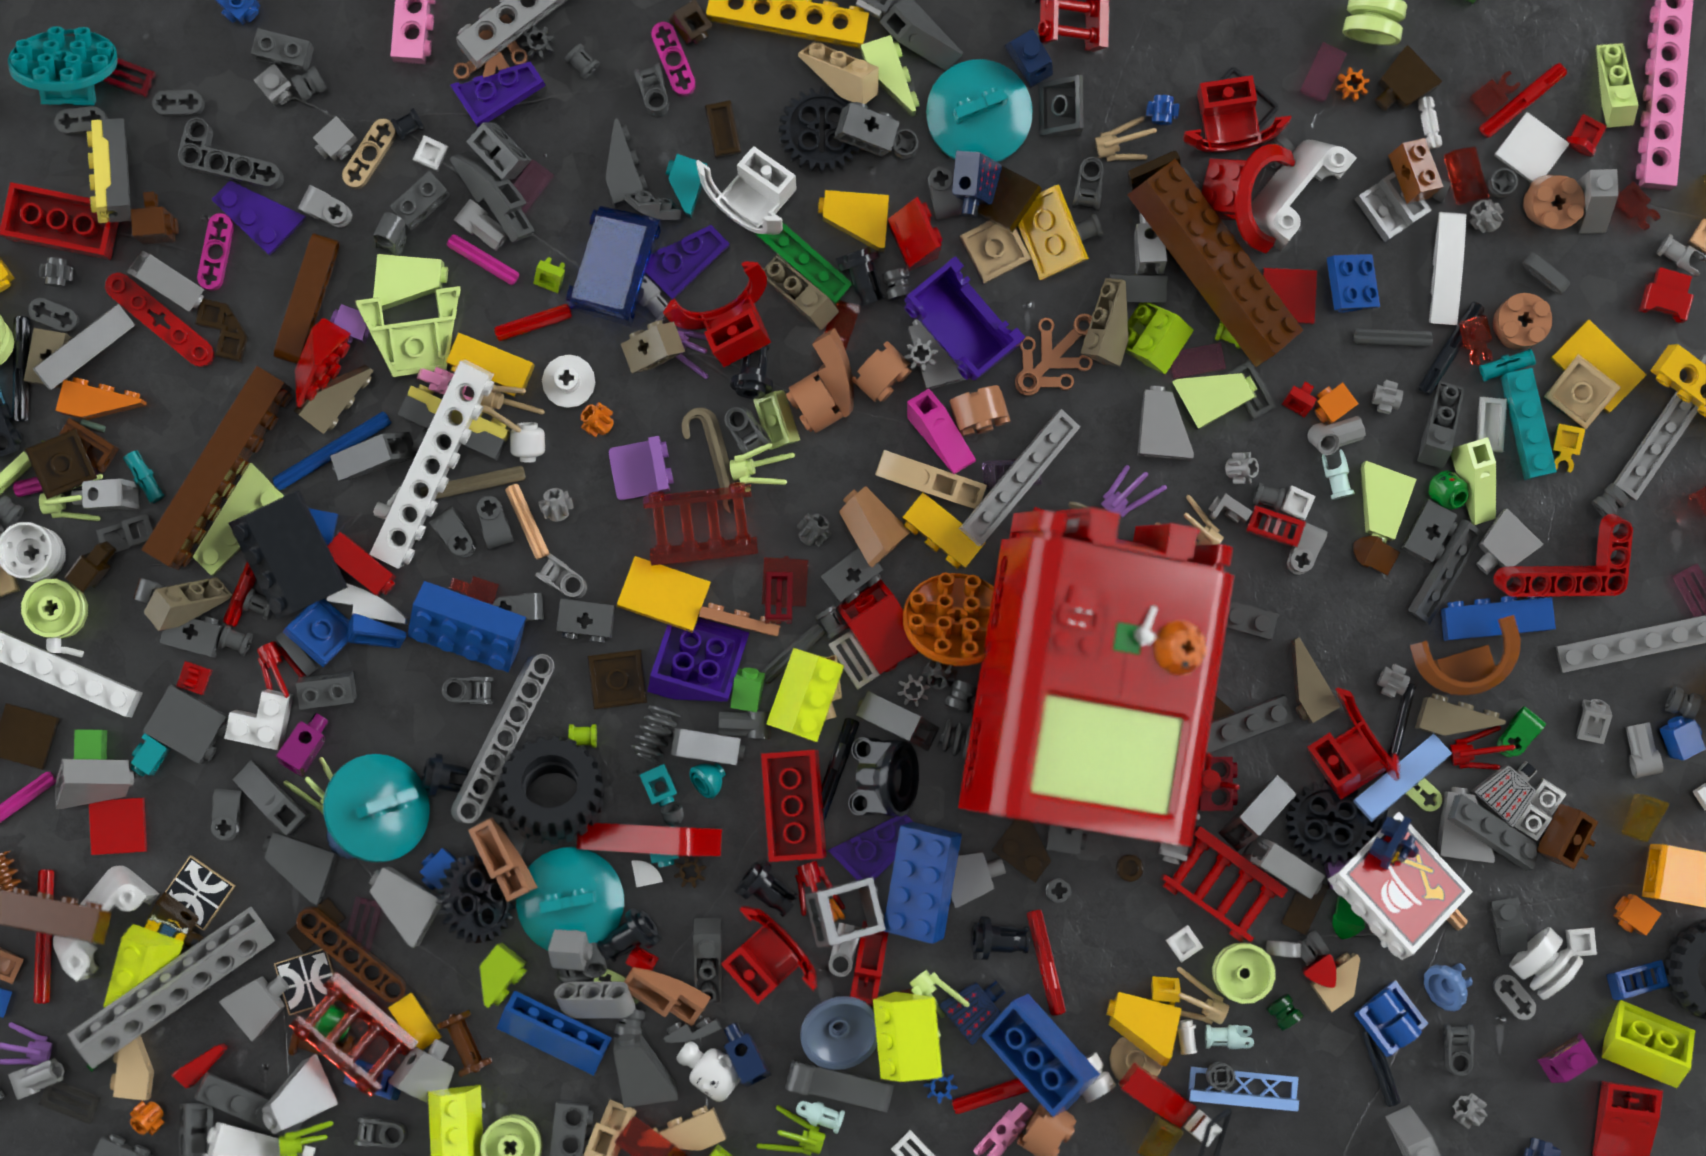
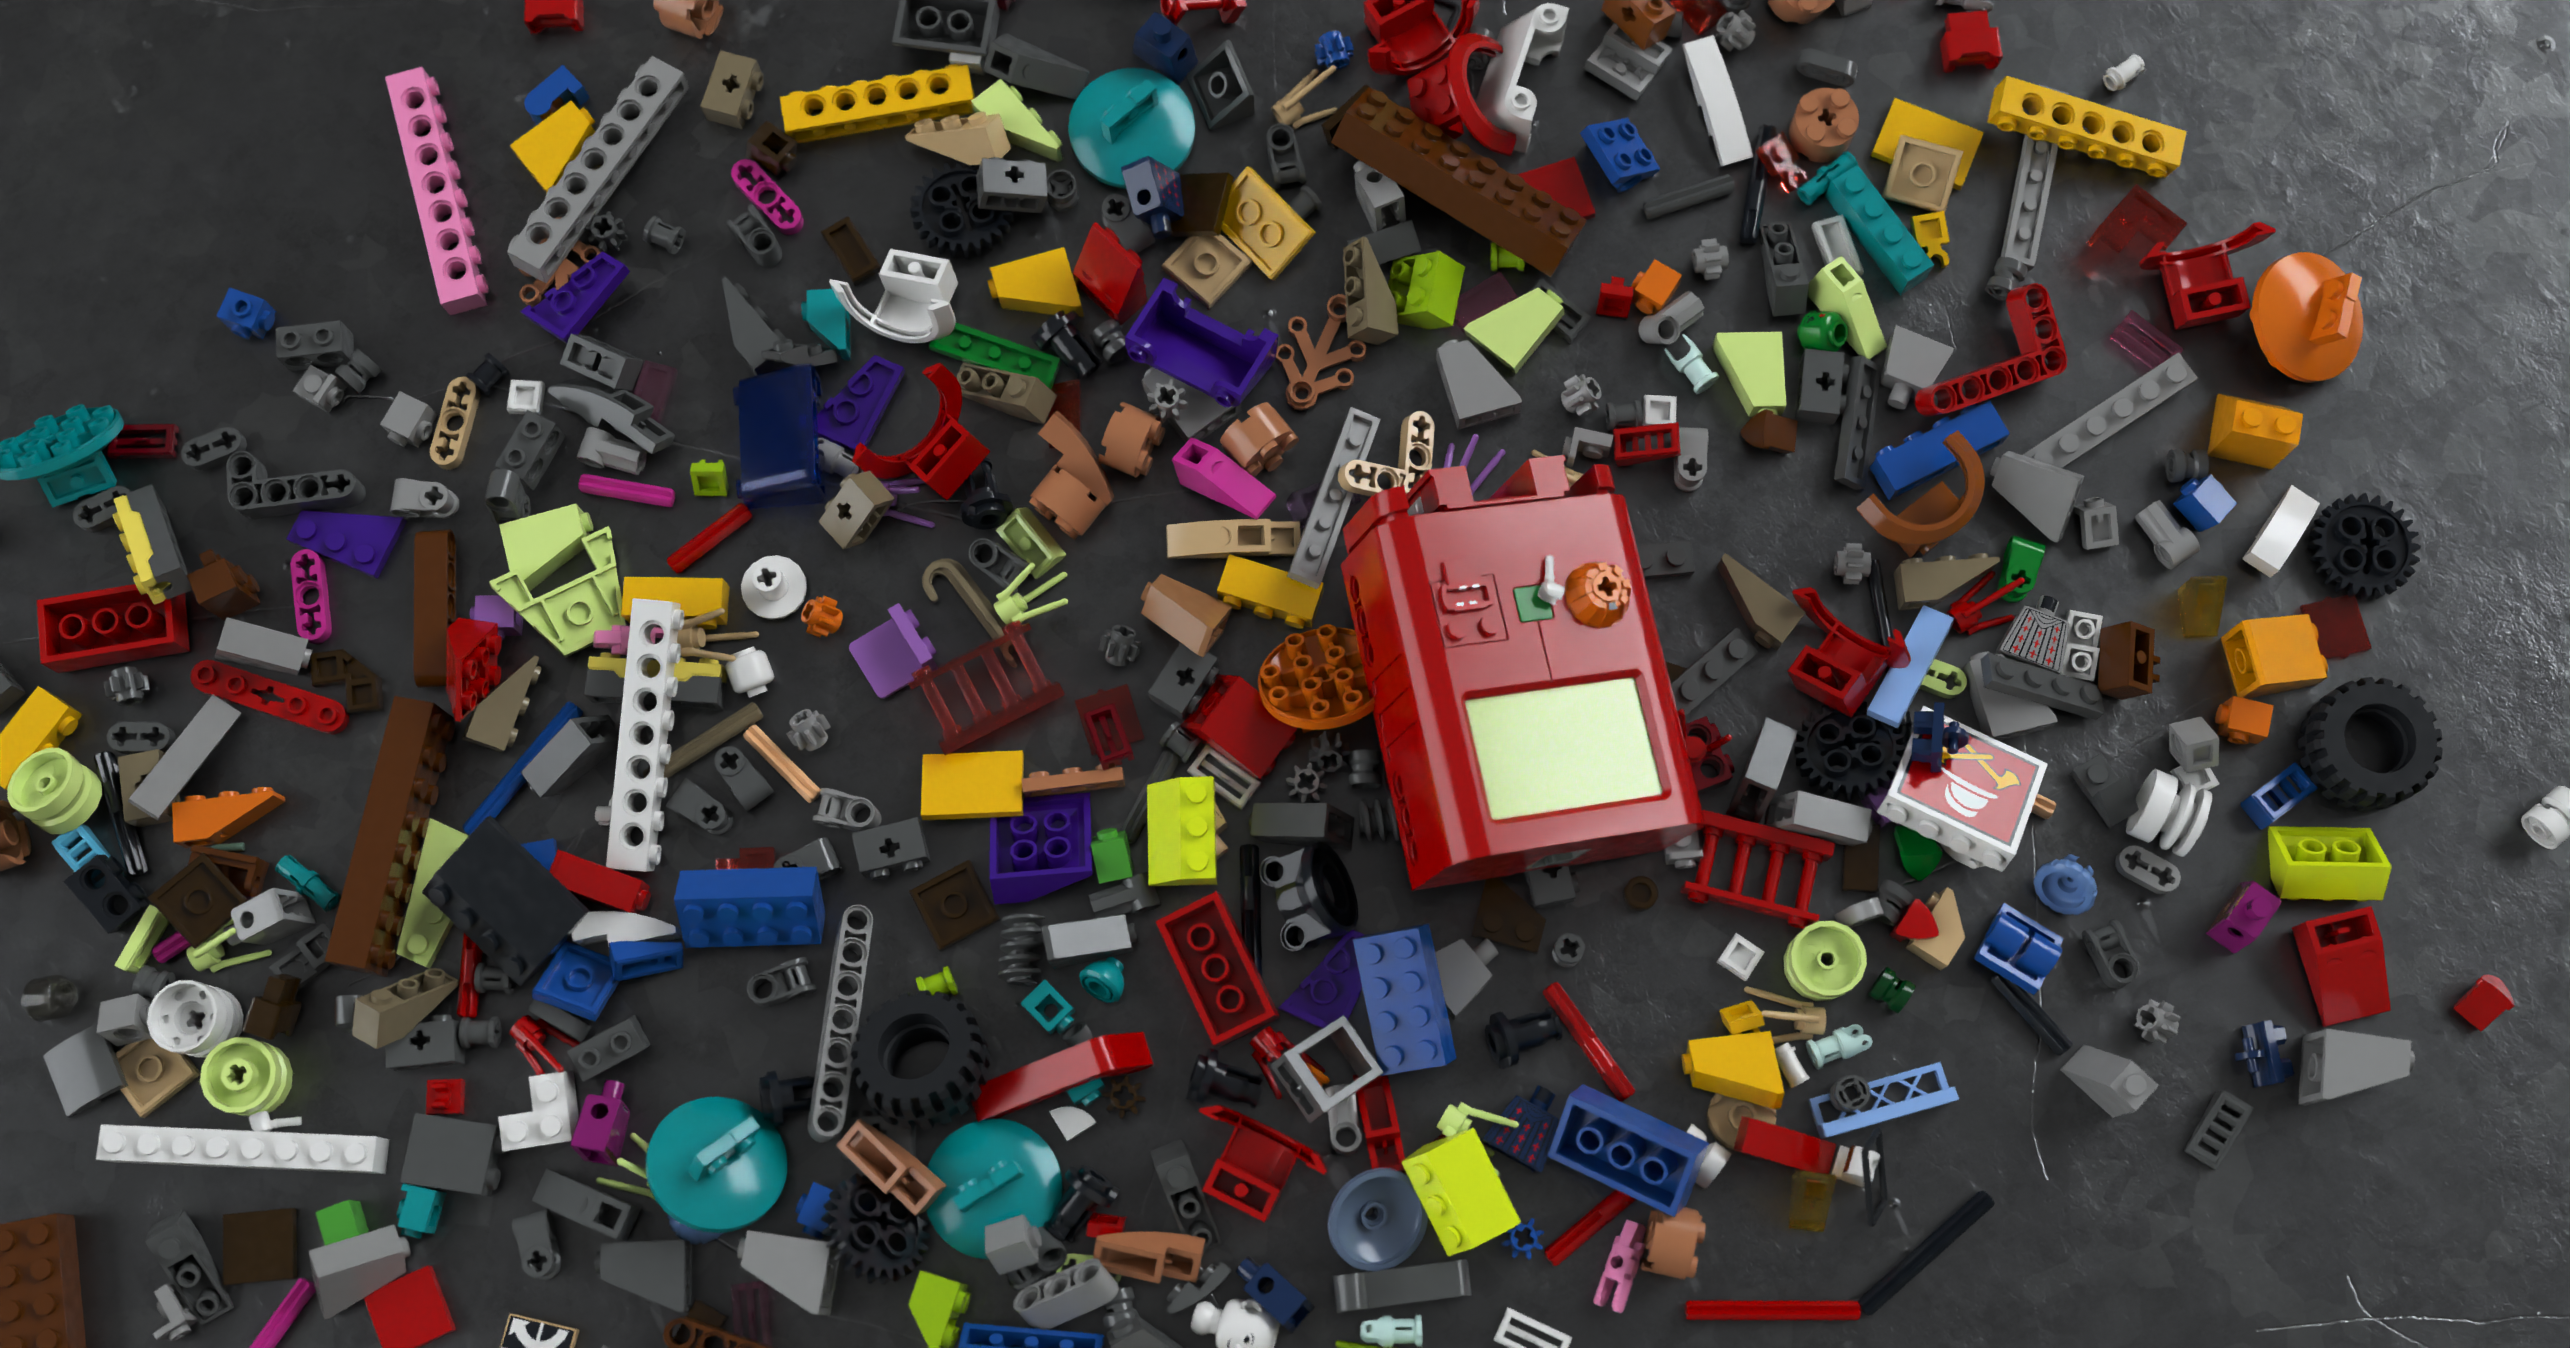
camera: 15 degrees left, 10 degrees down
none -> tan beam [1338,411,1435,497]
none -> light grey slope [1990,451,2085,542]
none -> light grey brick [2169,716,2219,773]

